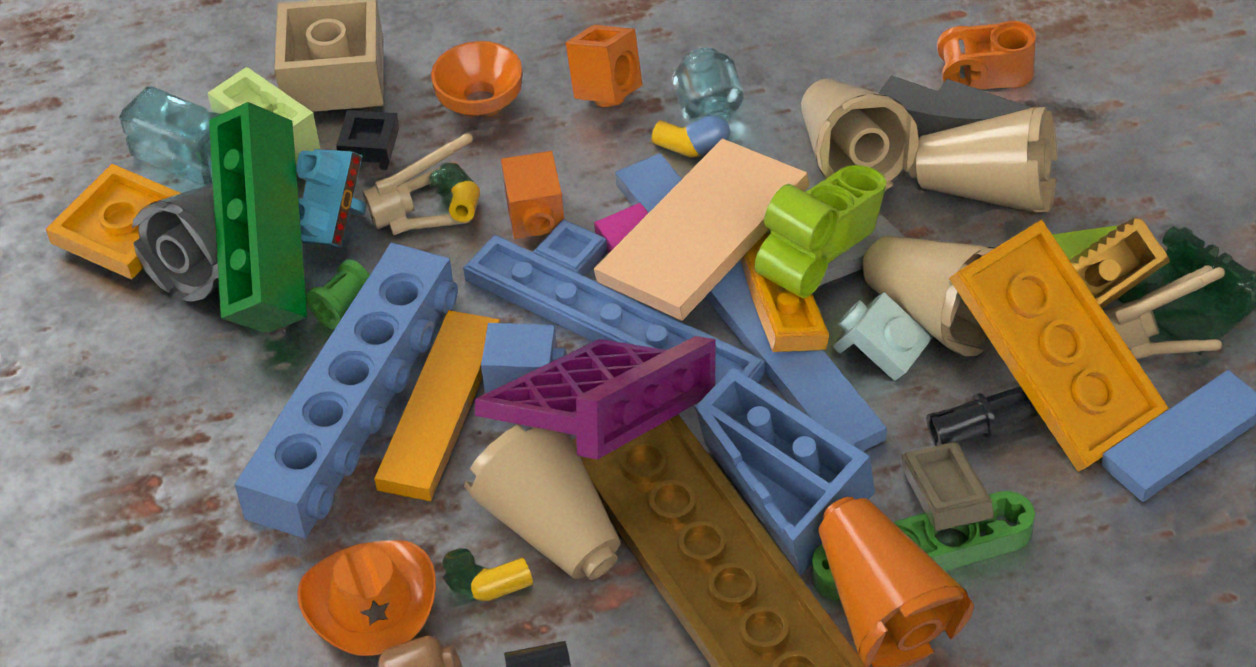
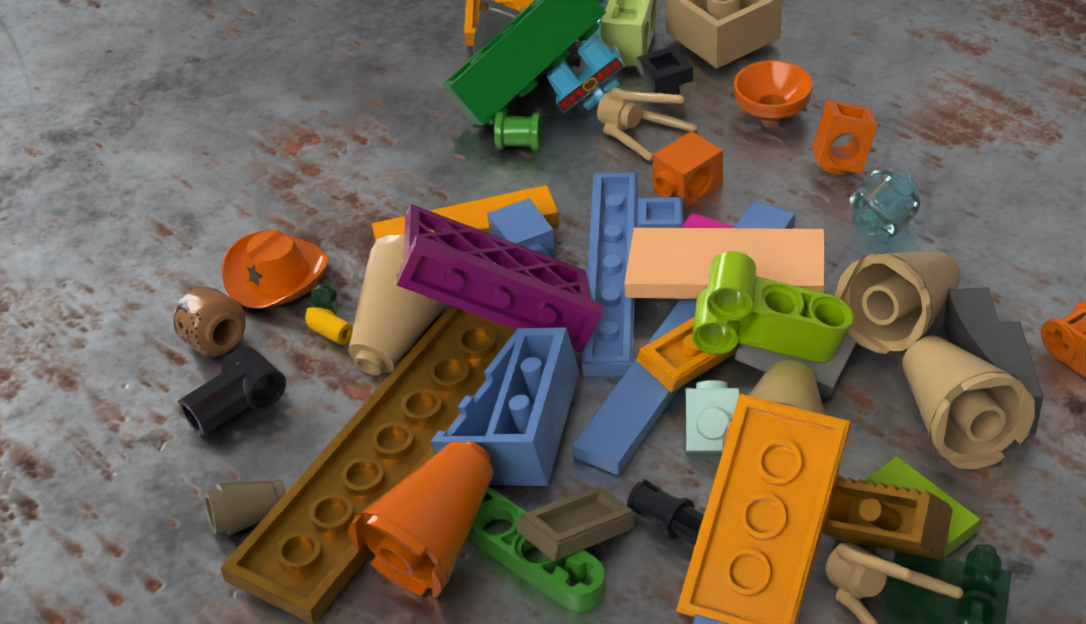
camera: 60 degrees right, 5 degrees down
medium blue brick [235,242,458,539] -> none
arm [429,162,480,222] -> none
arm [651,115,730,158] -> none

